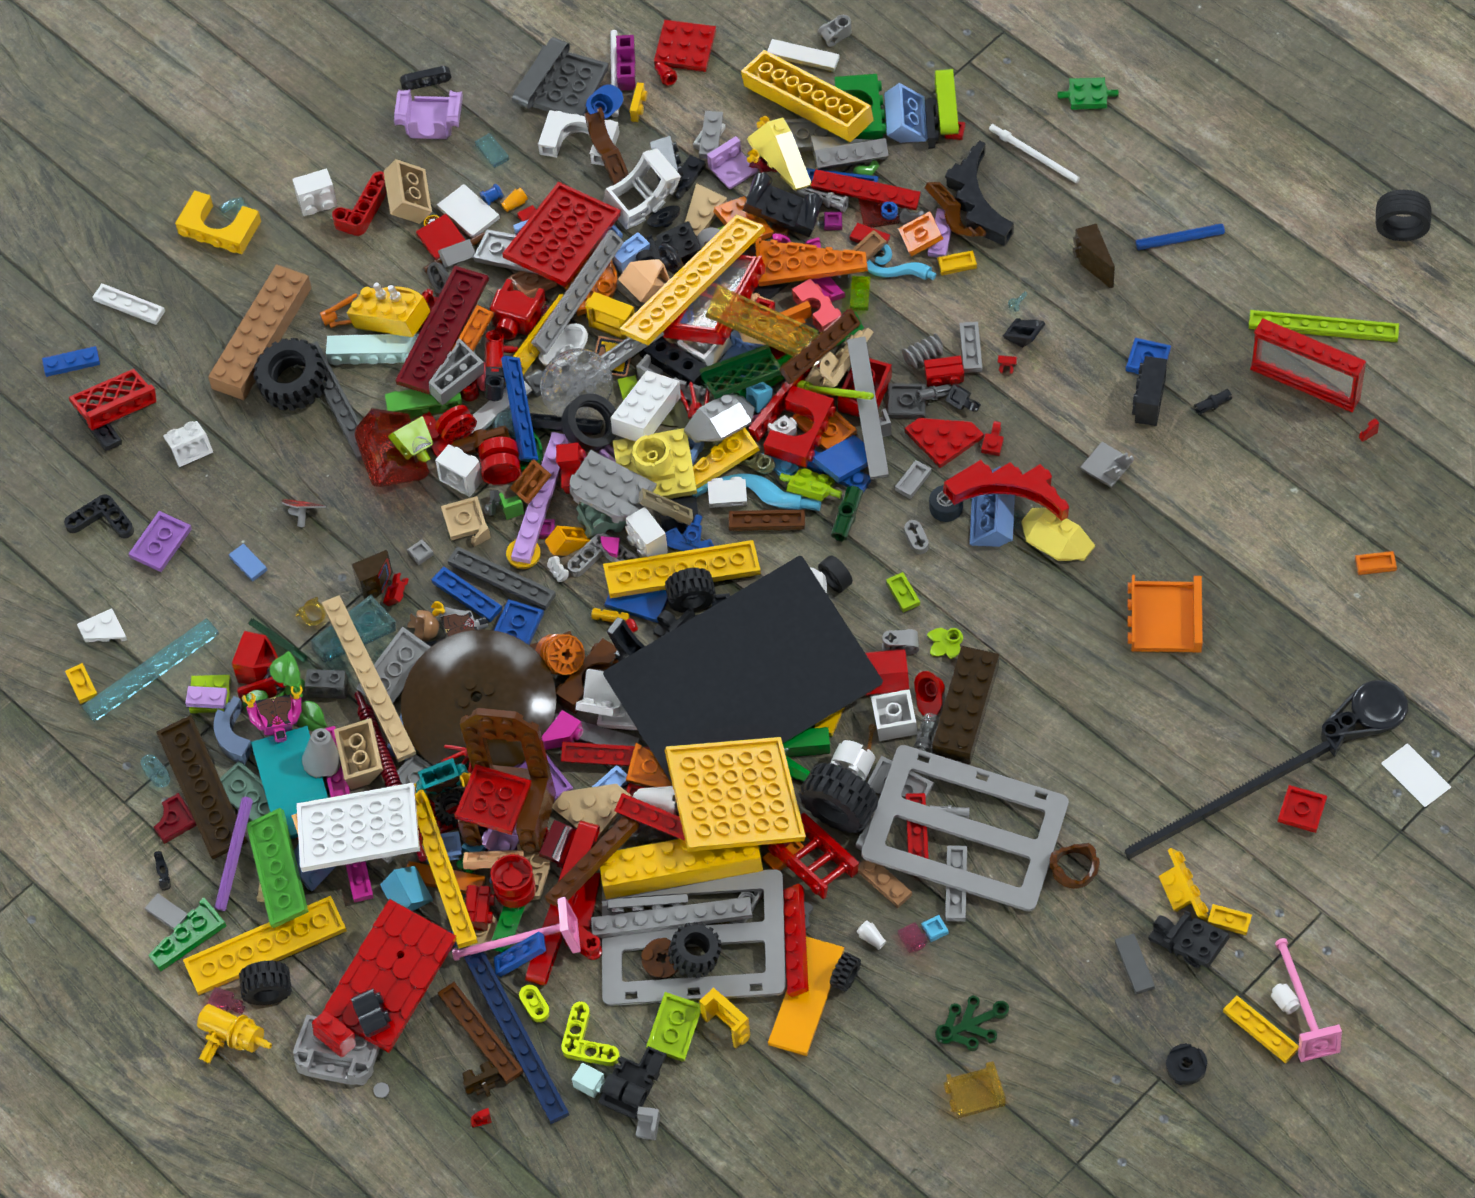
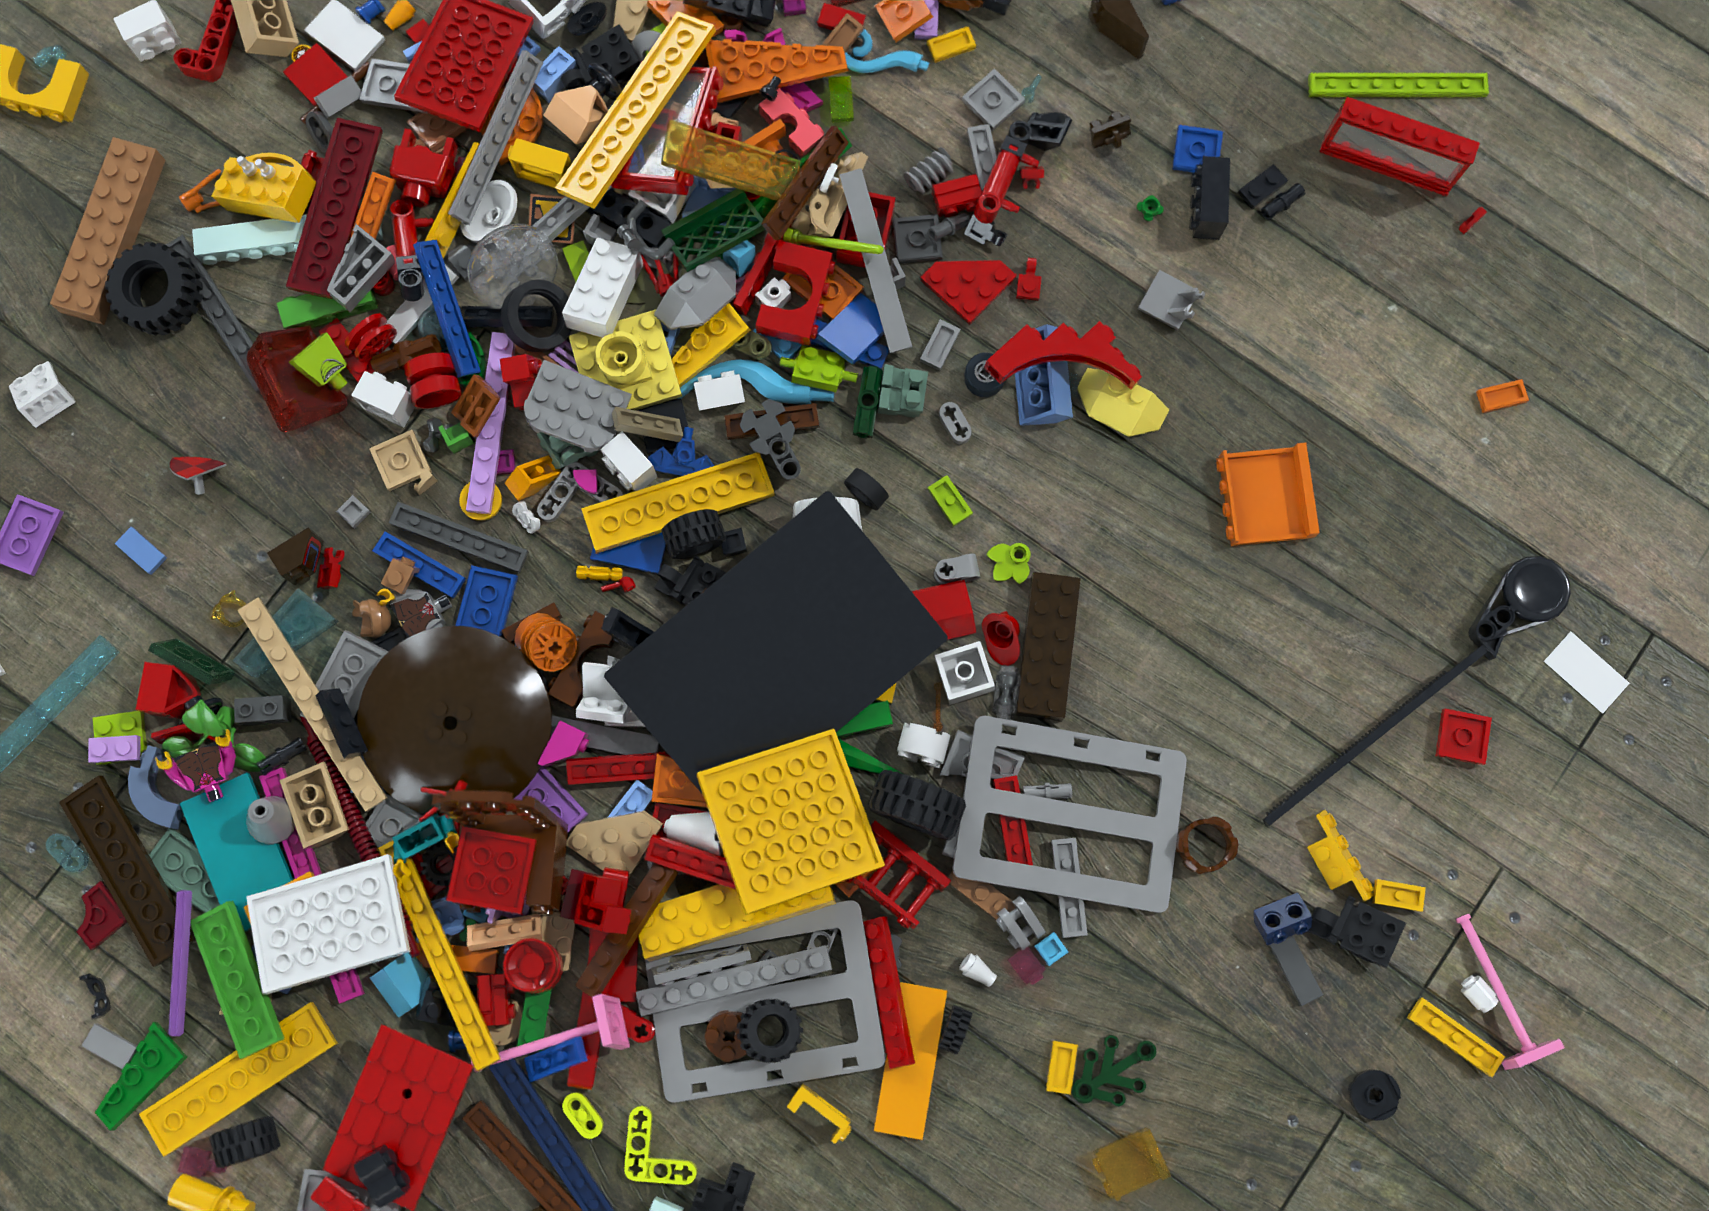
camera: 15 degrees left, 20 degrees up
lime plate [645,992,701,1062] -> none
none -> black pin [256,737,307,776]
none -> black plate [315,688,368,759]
none -> medium nougat bracket [381,556,420,594]
none -> black plate [415,976,476,1028]
none -> red brick [574,874,631,934]
none -> dark grey piece [617,200,675,260]
none -> dark grey connector [740,399,801,480]
none -> black piece [759,76,781,102]
none -> white piece [820,163,839,193]
none -> sand green hips [877,364,928,417]
none -> light grey plate [962,68,1025,131]
none -> red piece [974,121,1039,224]
none -> light grey brick [995,896,1046,951]
none -> yellow tile [1046,1041,1078,1095]
none -> dark brown hips [1089,111,1131,149]
none -> green plate [1136,195,1164,221]
none -> black plate [1238,164,1288,210]
none -> dark blue brick [1254,892,1312,945]

